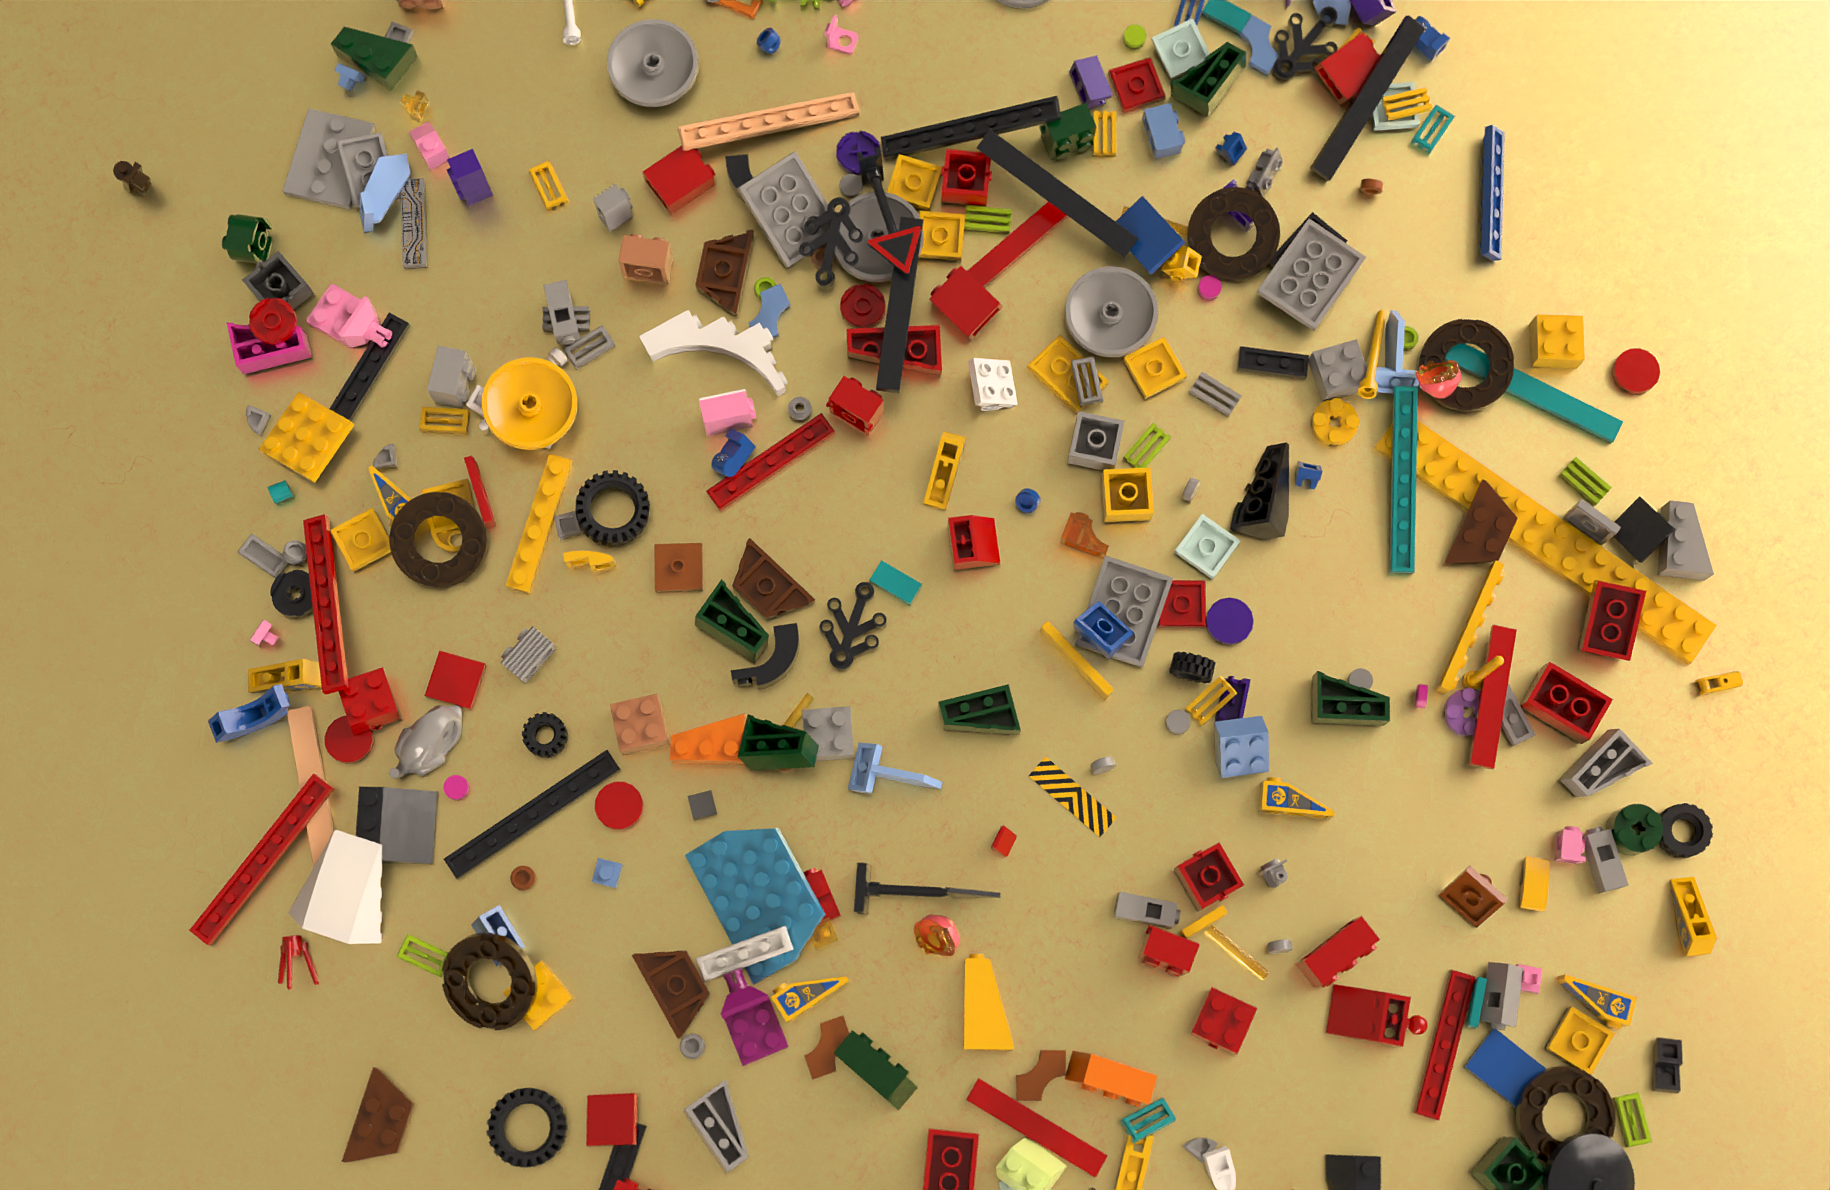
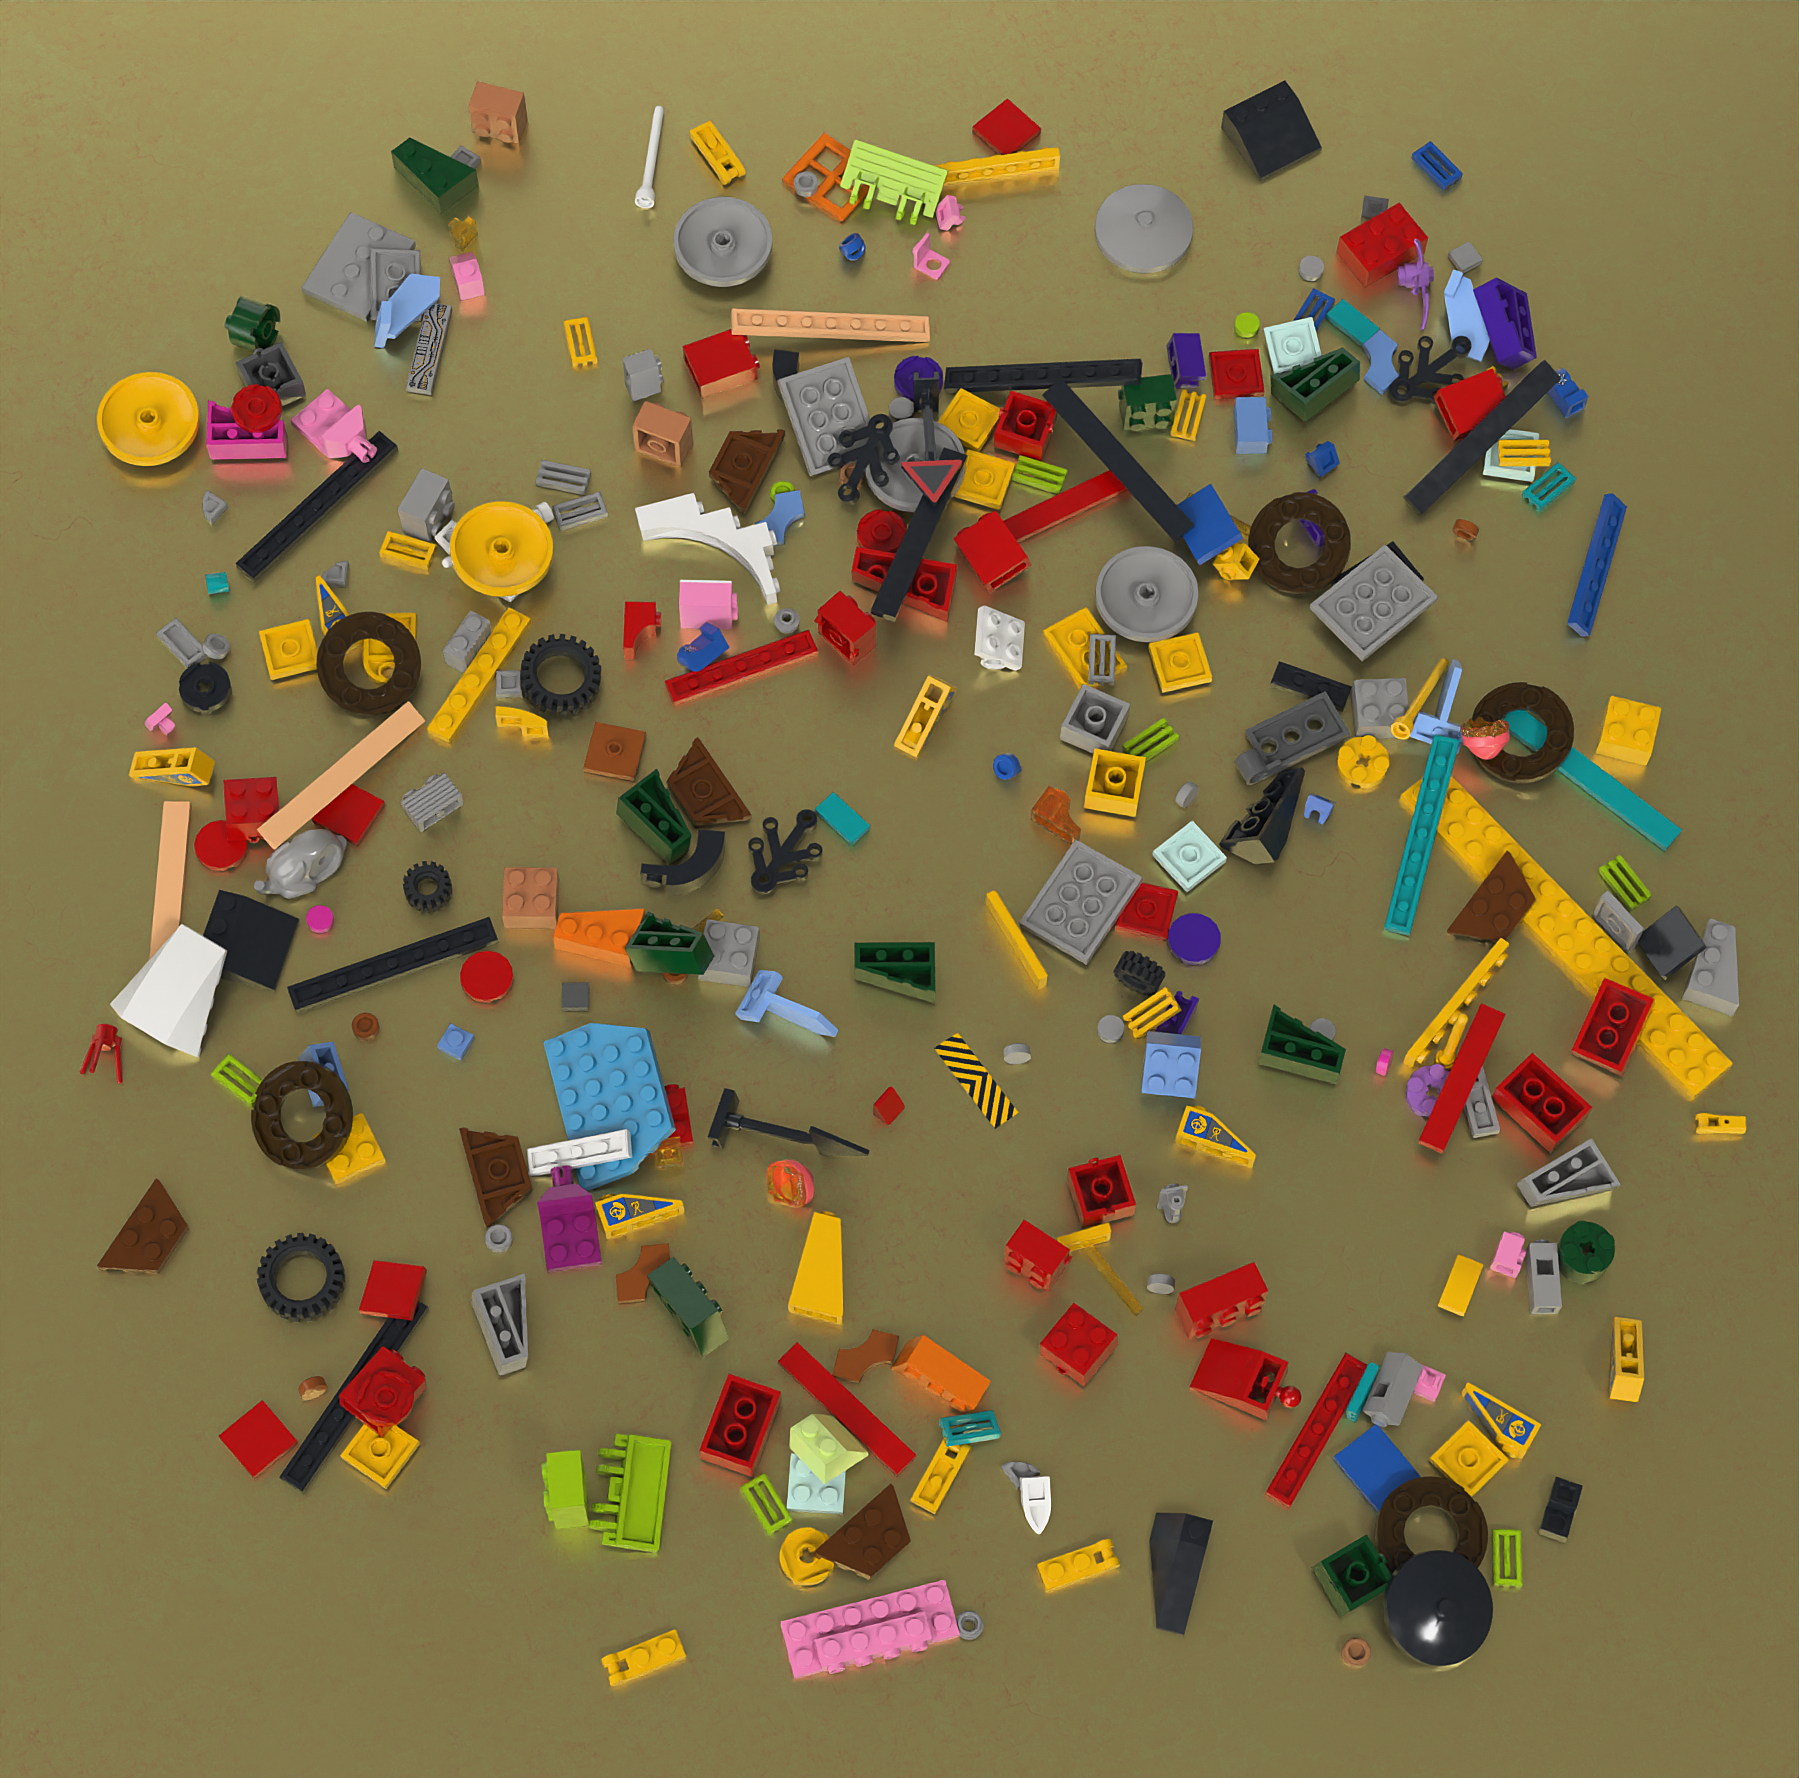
camera: 15 degrees right, 10 degrees down
dark brown hips [113,161,151,196] -> none
red plate [189,773,334,946] -> none
blue arch [208,684,290,743] -> none
yellow plate [258,392,354,483] -> none
red plate [303,514,349,695] -> none
medium blue tile [335,63,366,90] -> none
dark purple wedge [446,149,493,206] -> none
red tile [464,455,496,529] -> none
light grey brick [543,280,581,345] -> none
red slope [947,515,1001,570] -> none
blue slope [1074,601,1134,660] -> none
light grey brick [1113,892,1180,929] -> none
light grey tile [1189,372,1241,417] -> none
dark pink tile [1198,275,1222,300] -> none
light grey hinge [1246,148,1283,197] -> none
lime tile [1403,326,1419,351] -> none
dark orange tile [1439,866,1508,928] -> none
red tile [1612,348,1660,394] -> none
black tyre [1659,803,1713,858] -> none
none -> yellow dish [97,372,200,466]
none -> light nougat tile [257,701,425,849]
none -> light grey brick [442,611,492,673]
none -> red arch [623,602,662,659]
none -> dark grey hinge [1235,691,1350,785]

